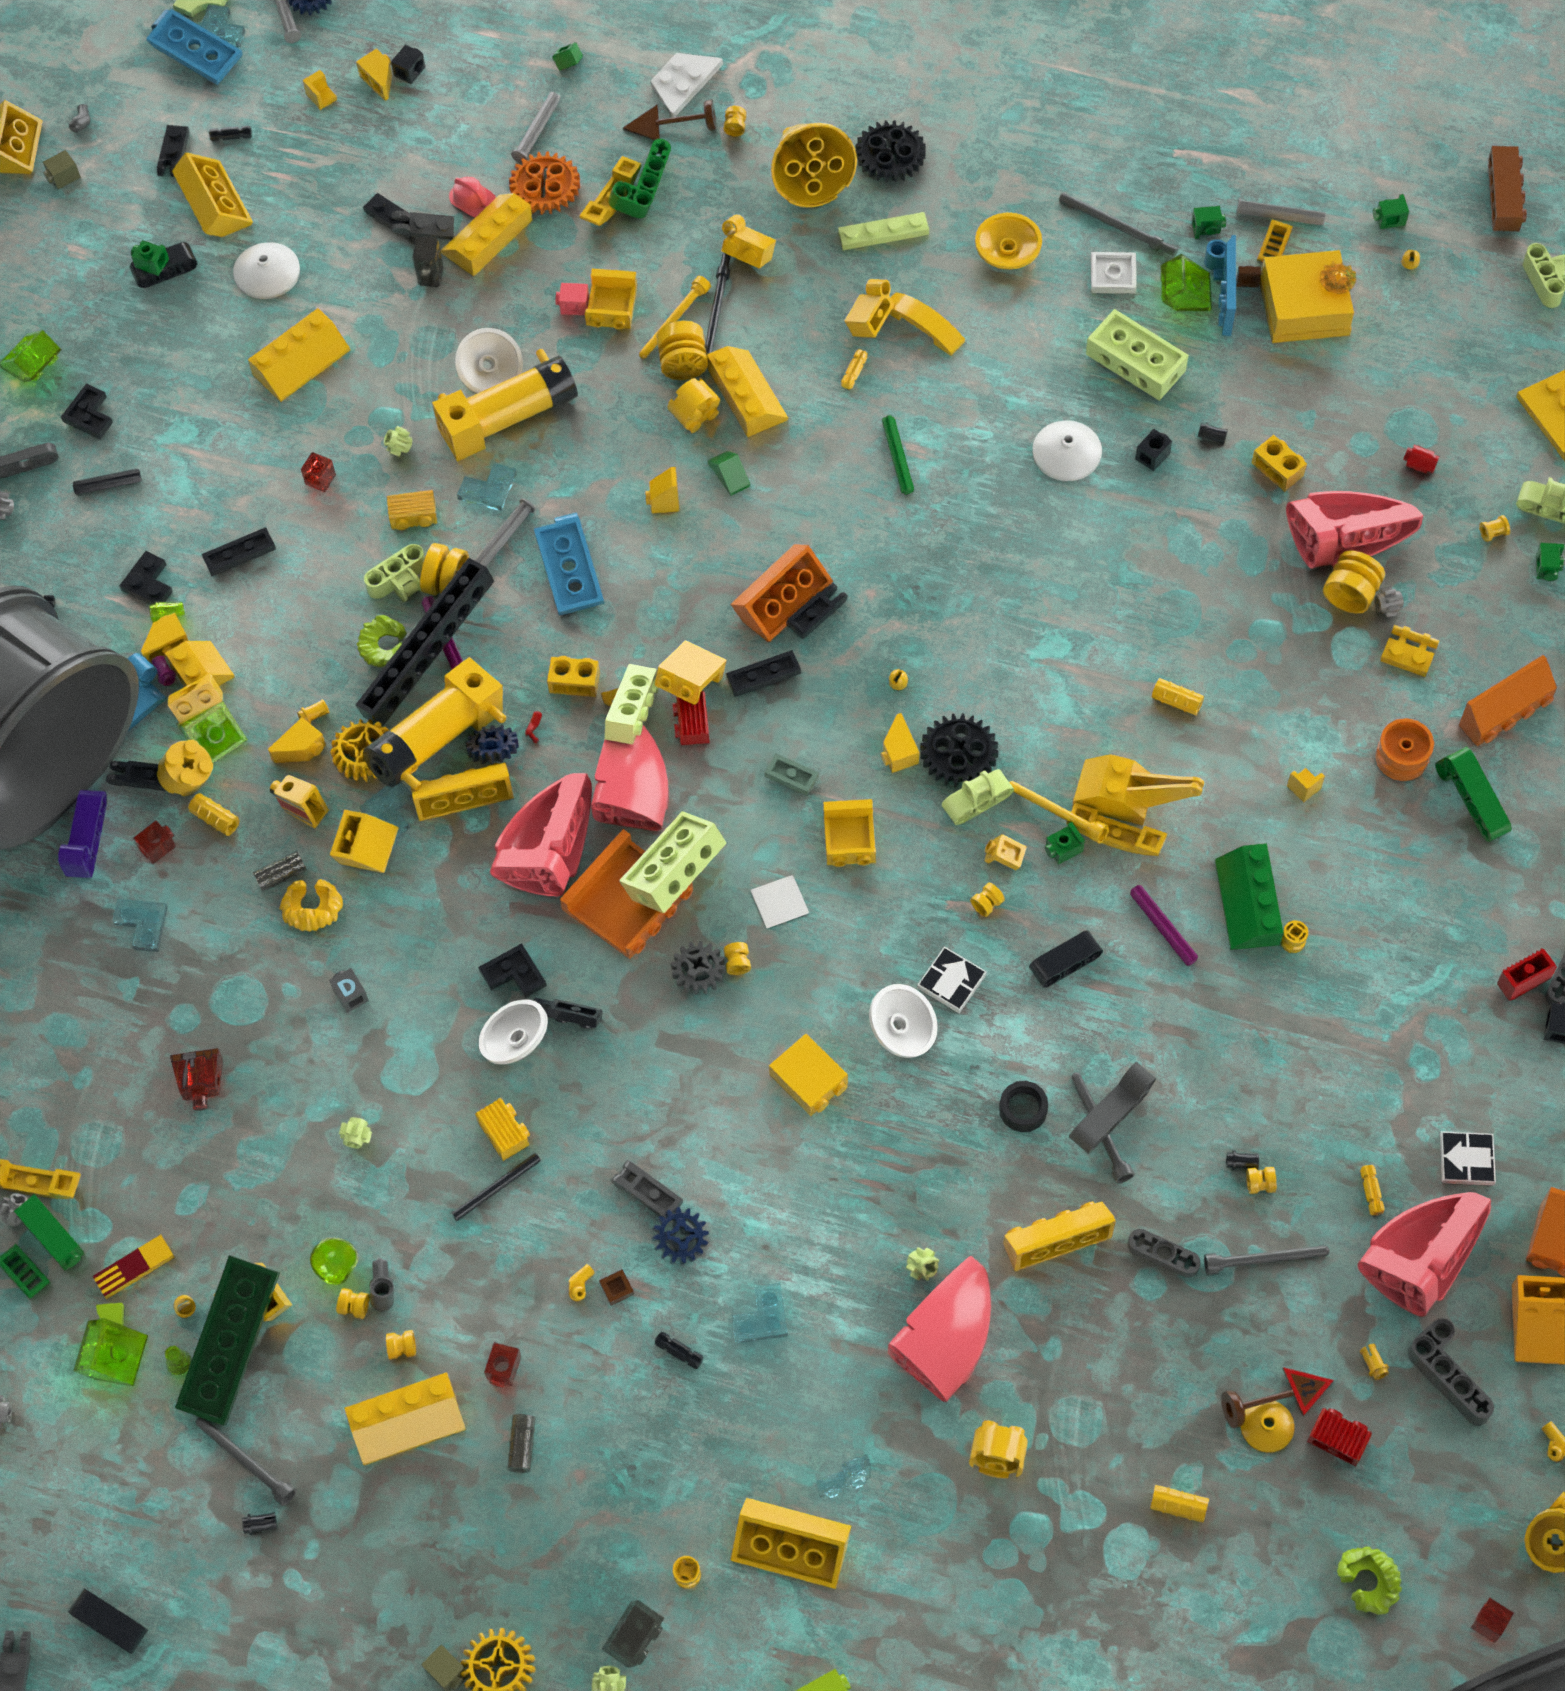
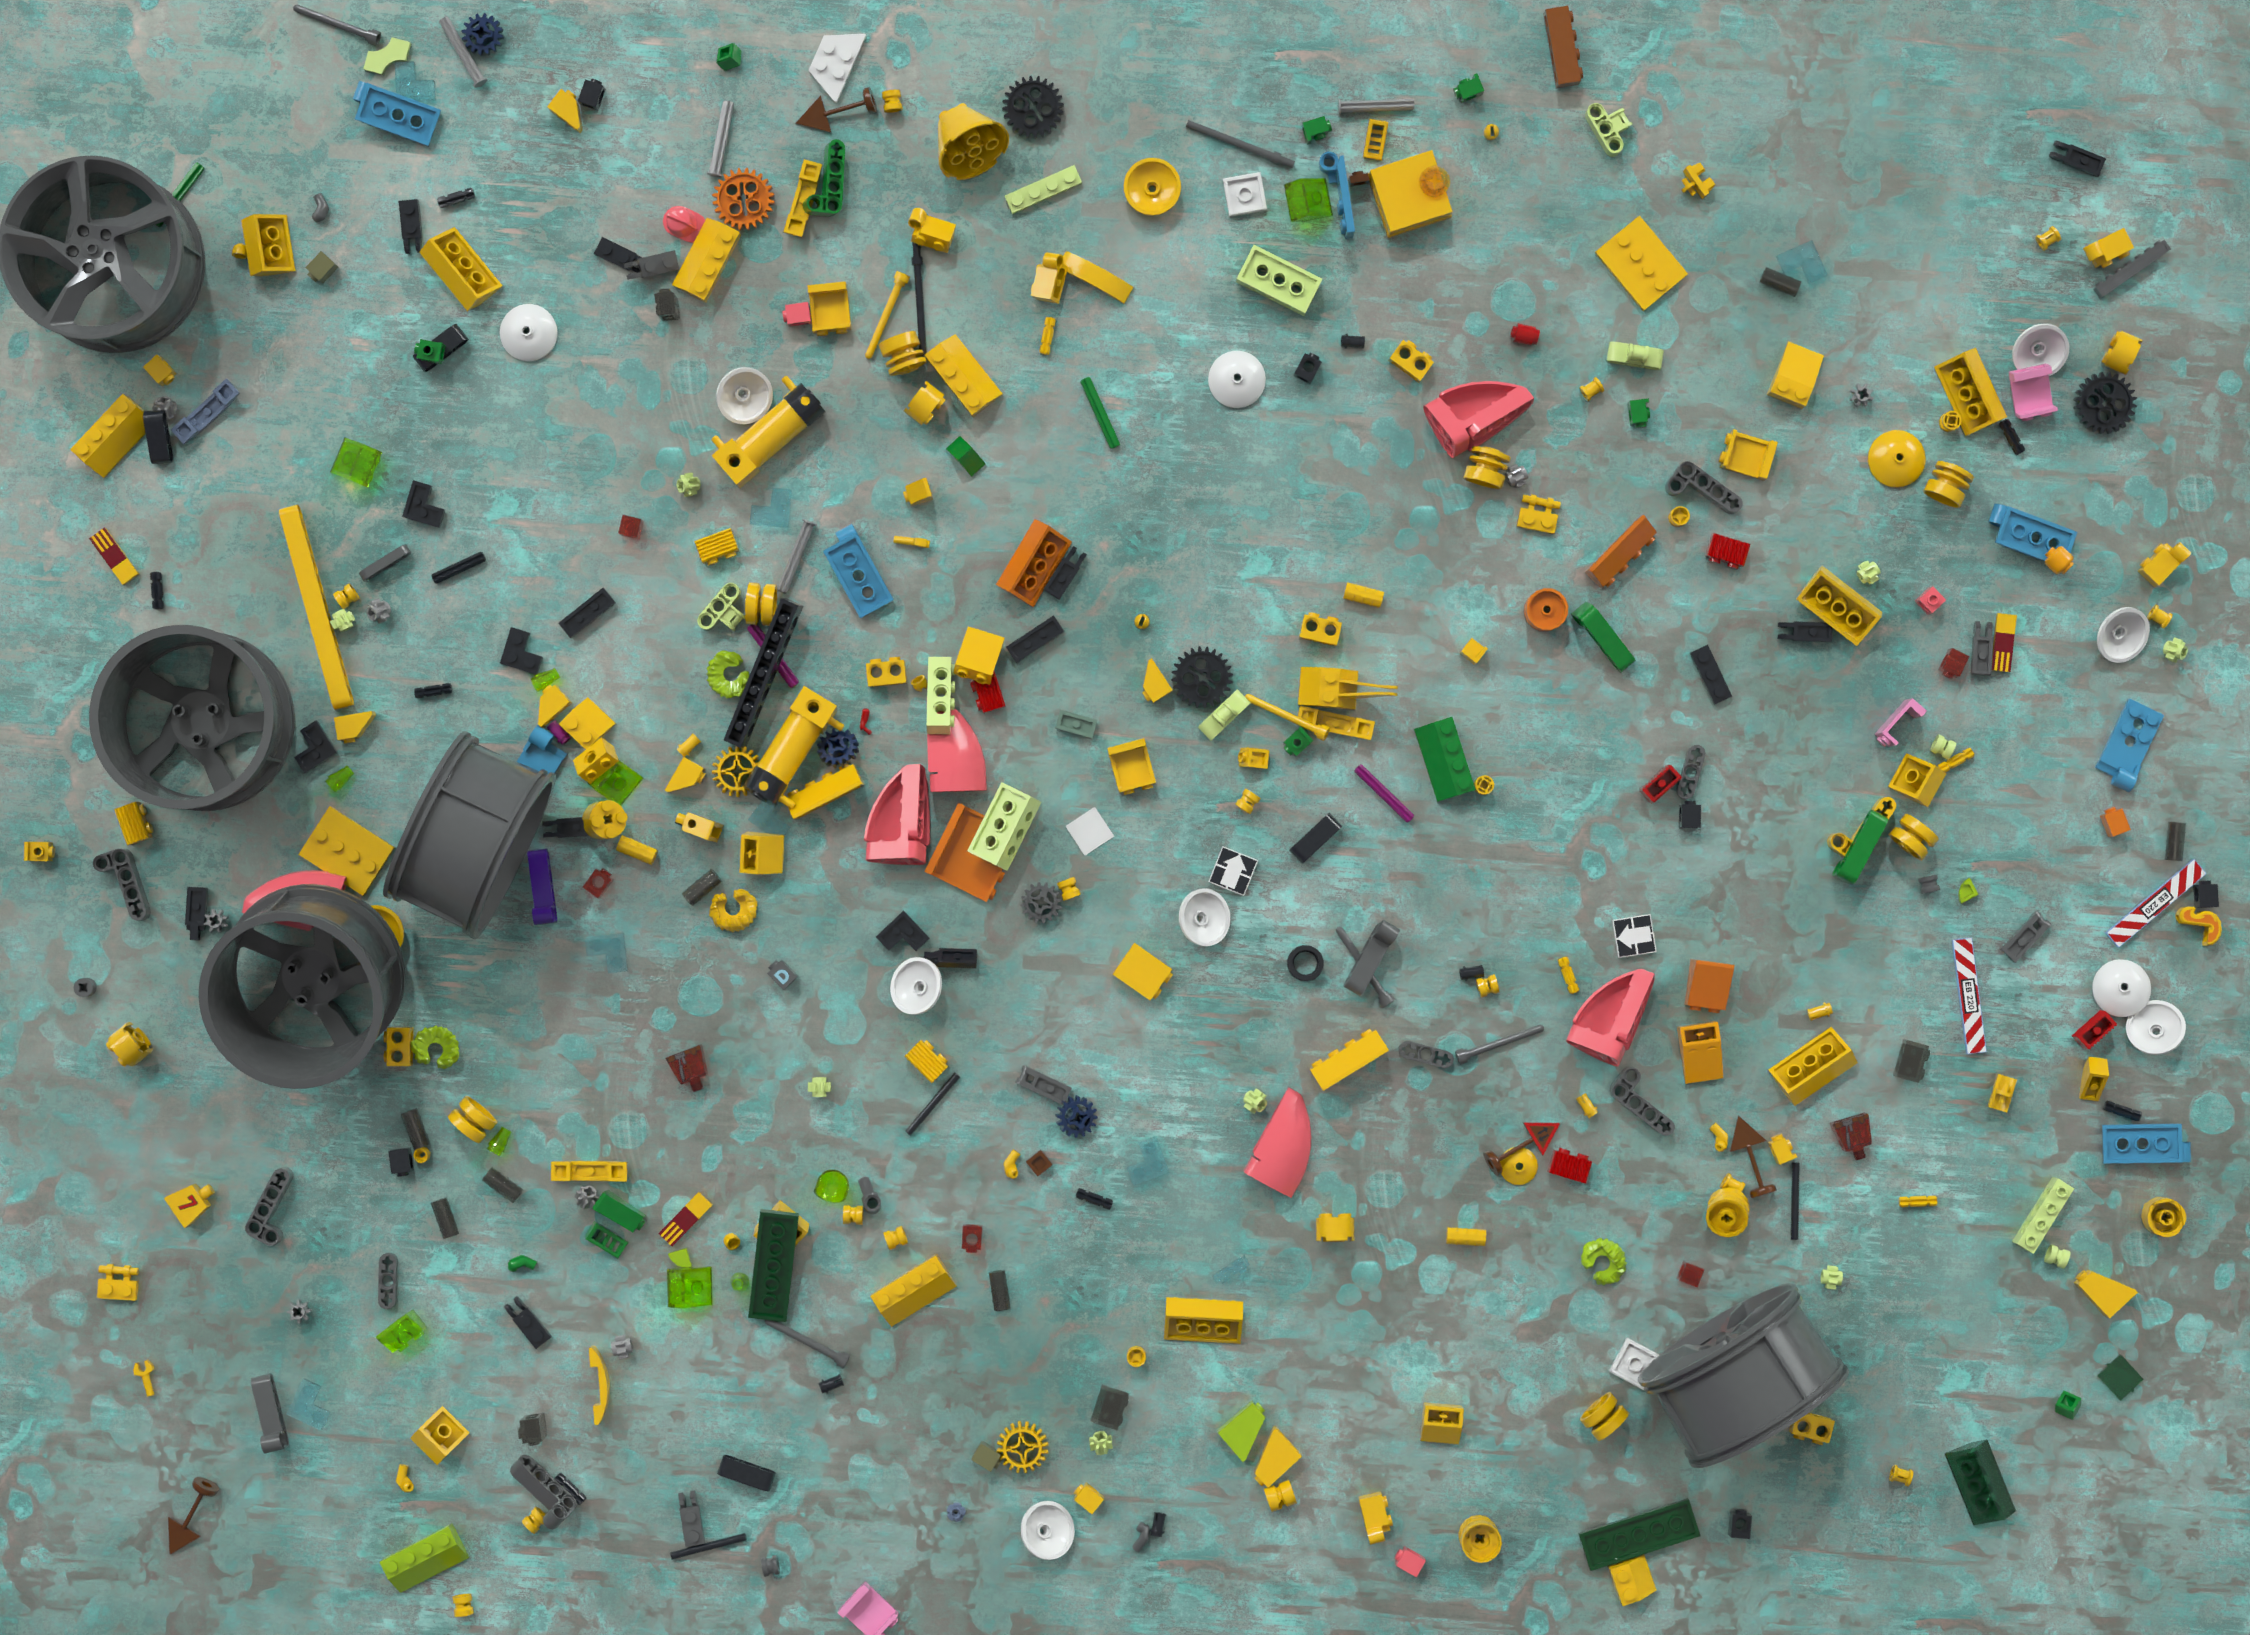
camera: 20 degrees left, 25 degrees up
yellow slope [248,308,350,402] -> none
yellow panel [302,70,337,110] -> none
none -> yellow bar [893,536,930,548]
none -> yellow brick [1299,612,1342,646]

